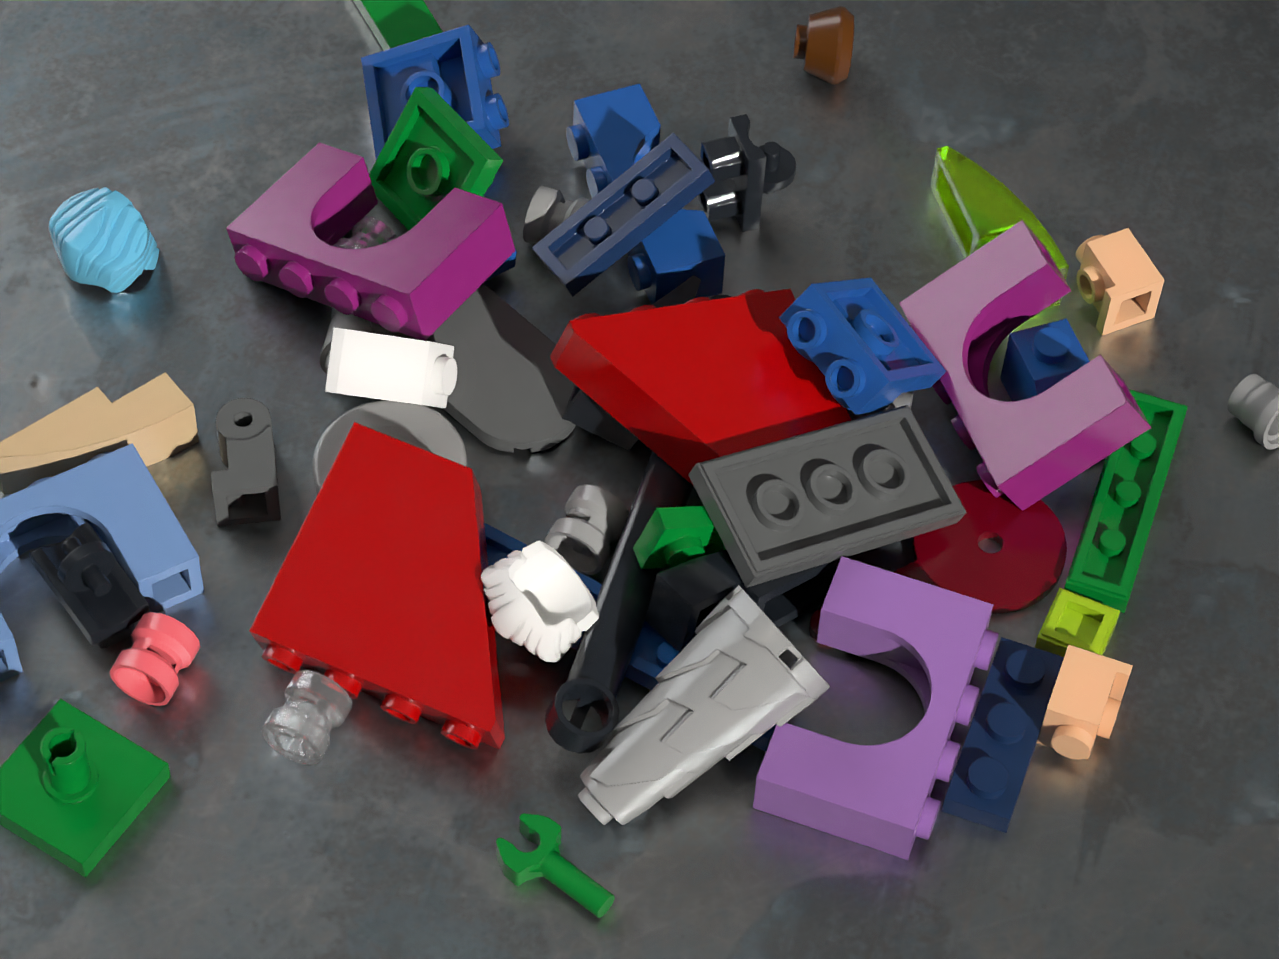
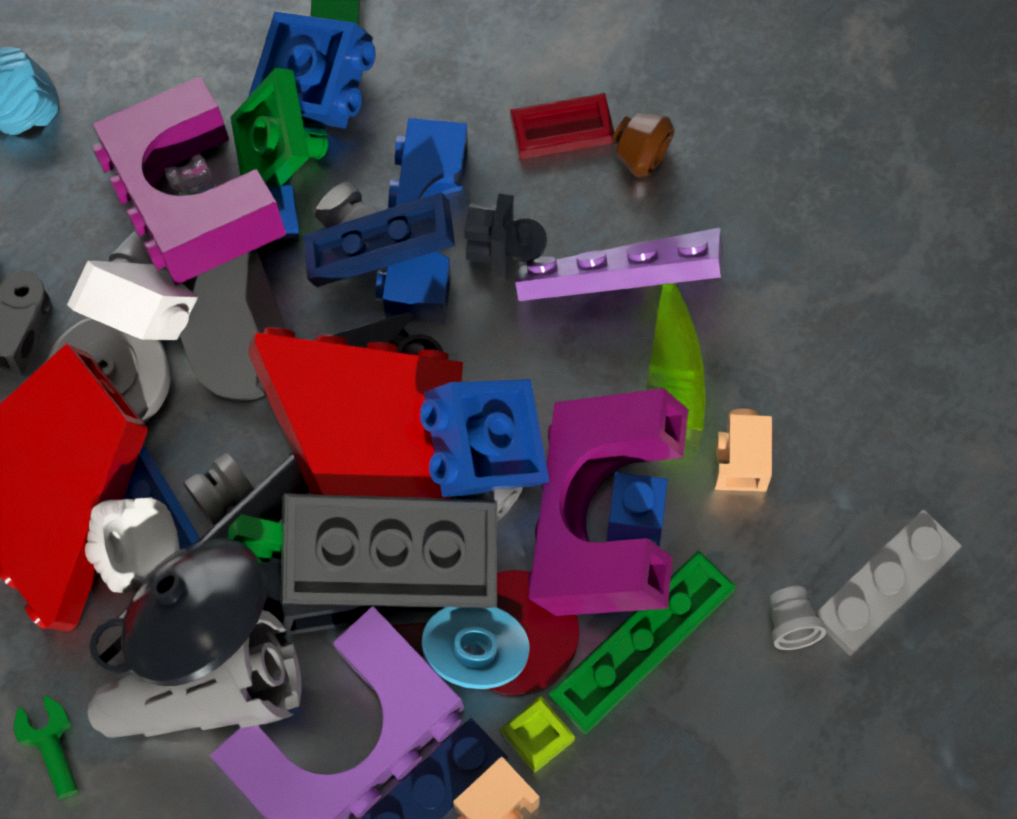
camera: 30 degrees right, 15 degrees up
none -> black dish [121,538,267,686]
none -> medium azure dish [422,607,530,689]
none -> dark red tile [510,93,615,160]
none -> medium lavender wing [515,227,723,301]

